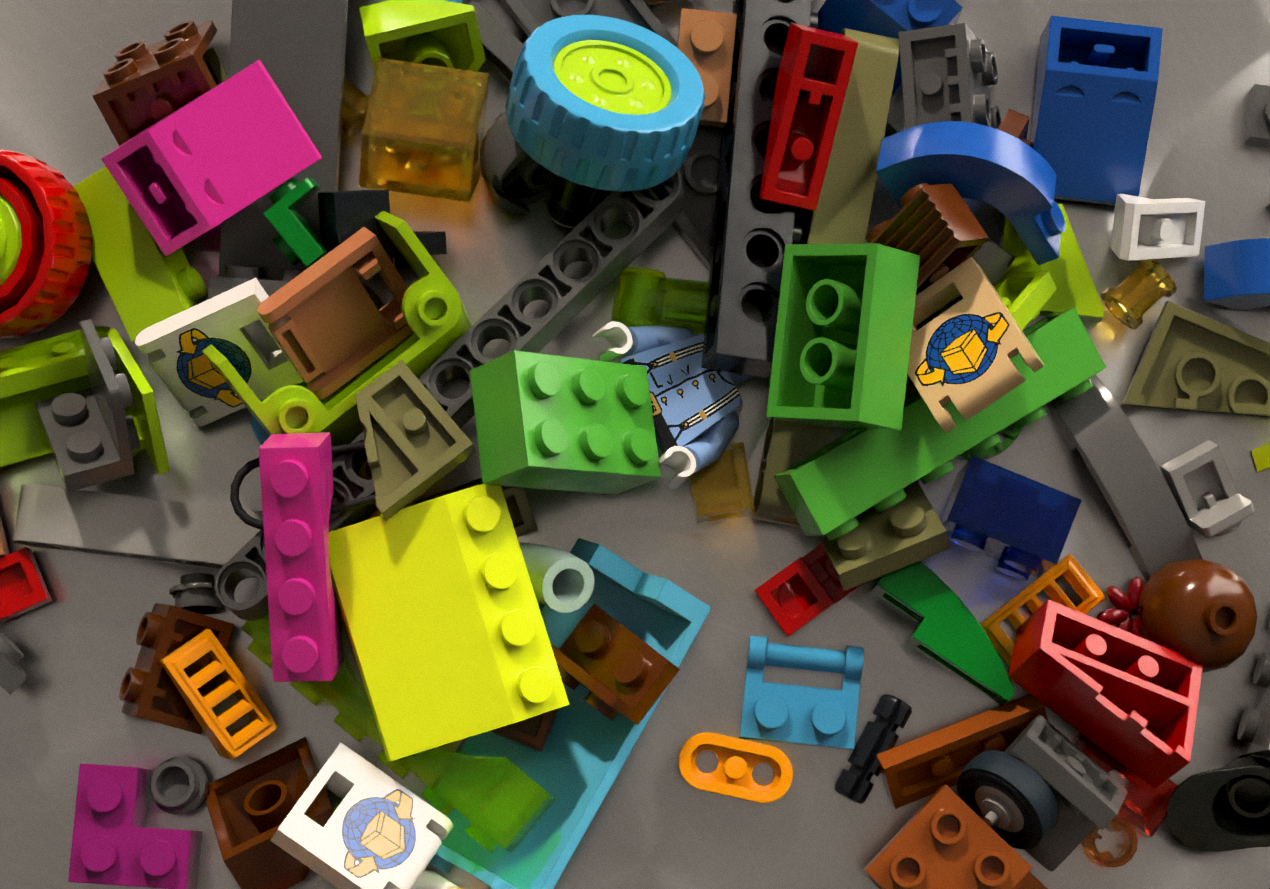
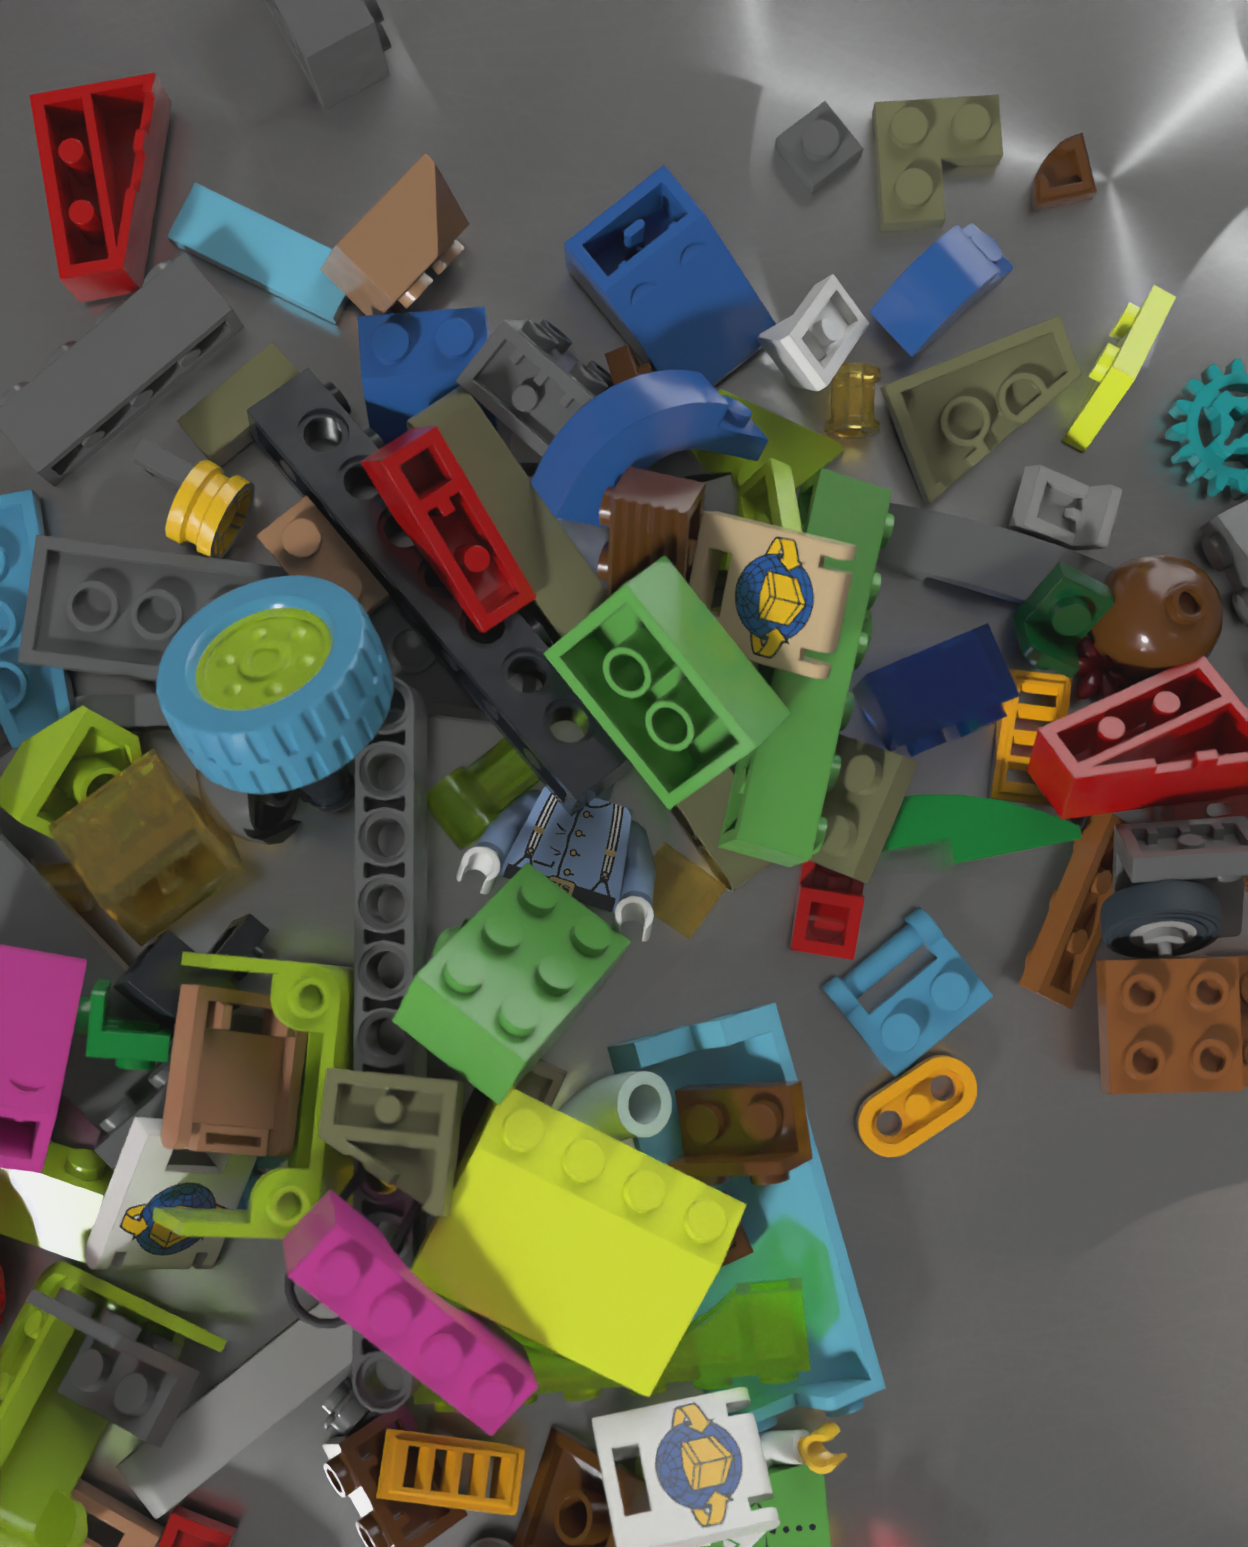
camera: 40 degrees left, 5 degrees up
black axle [835,694,912,804] -> none
none -> dark green bracket [1012,561,1115,678]

